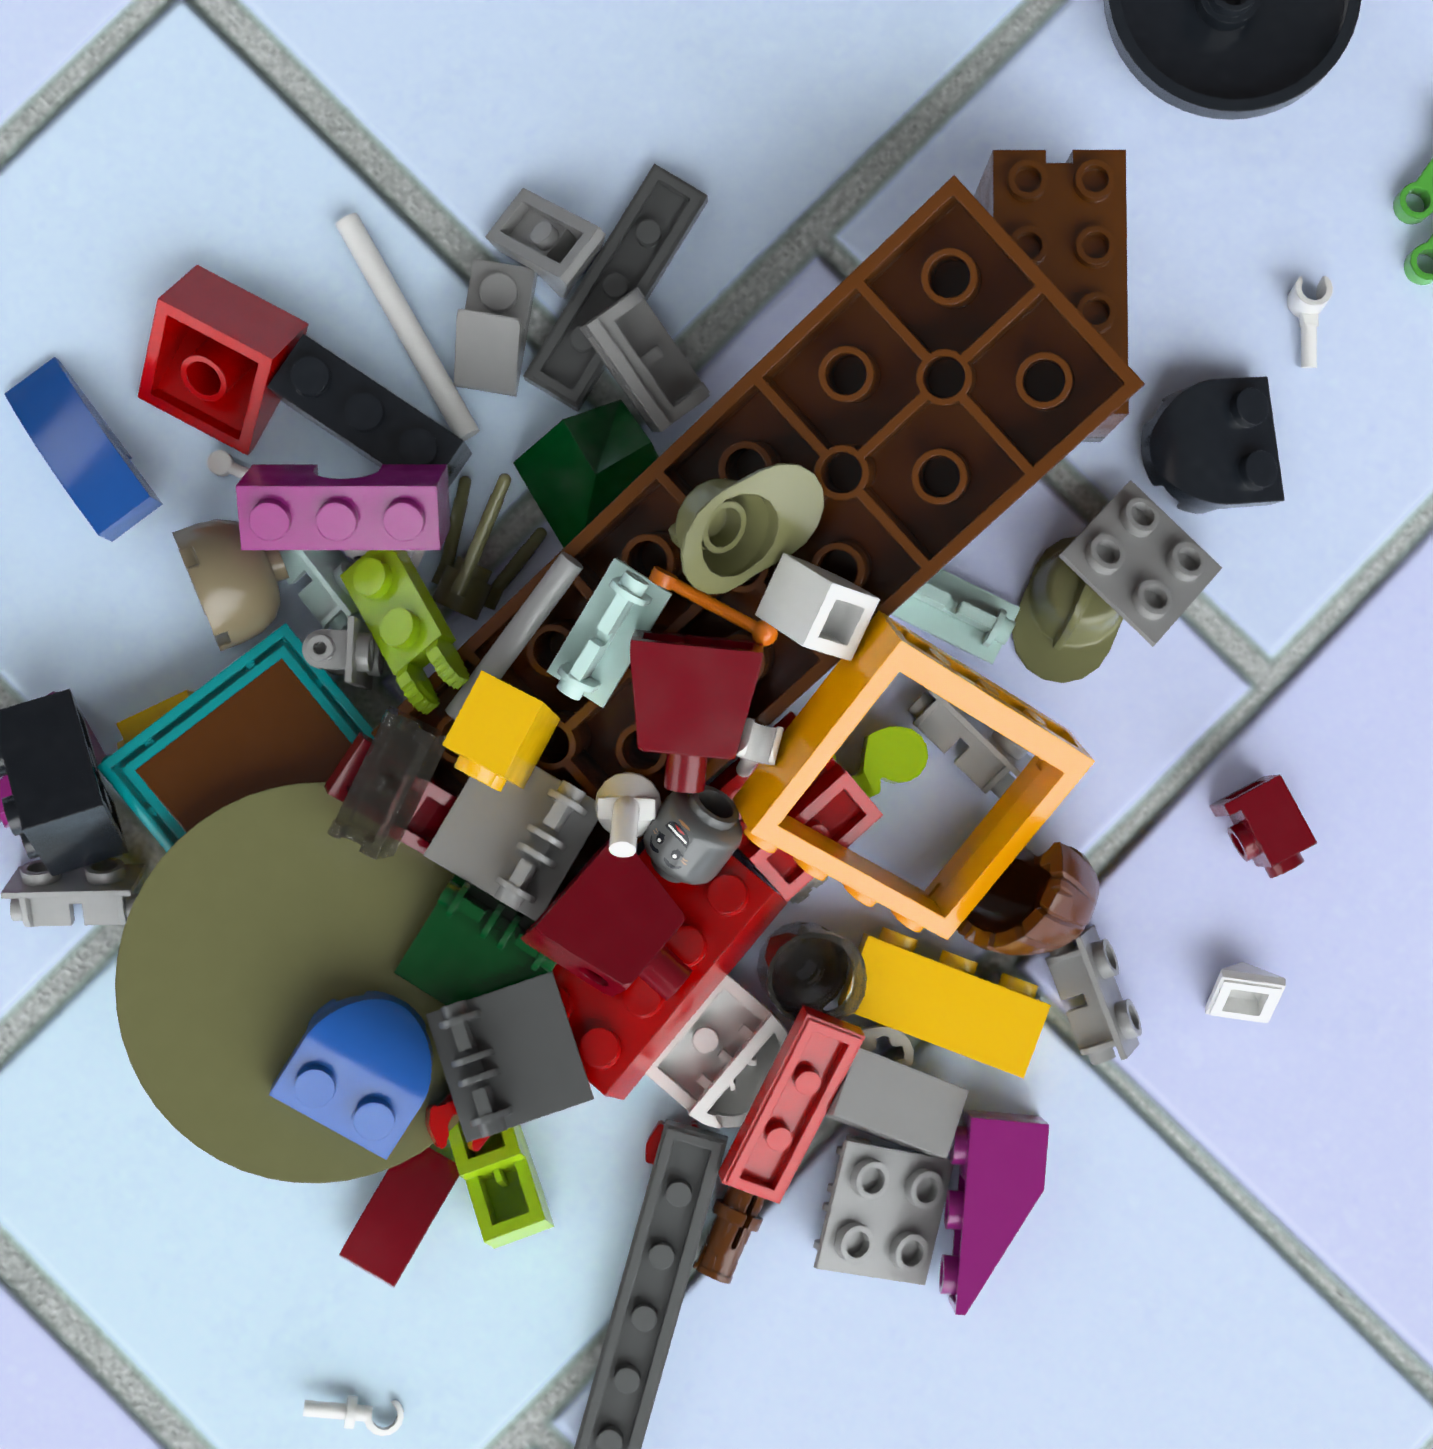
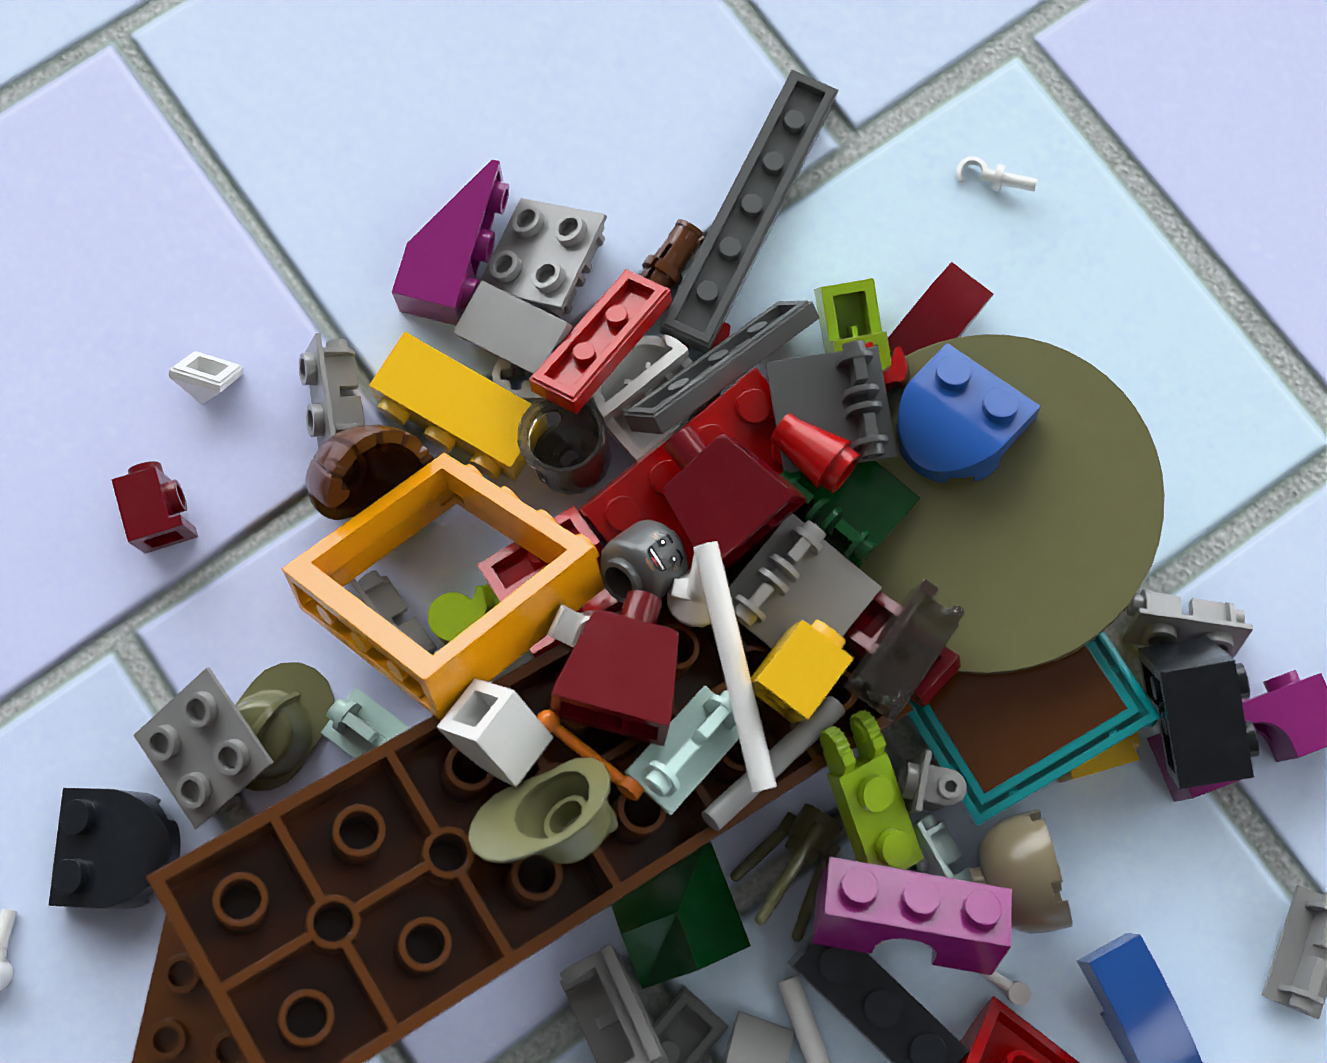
camera: 170 degrees left, 10 degrees down
none -> dark grey tile [624,300,820,434]
none -> white bar [694,542,776,792]
none -> red cone [770,413,860,493]

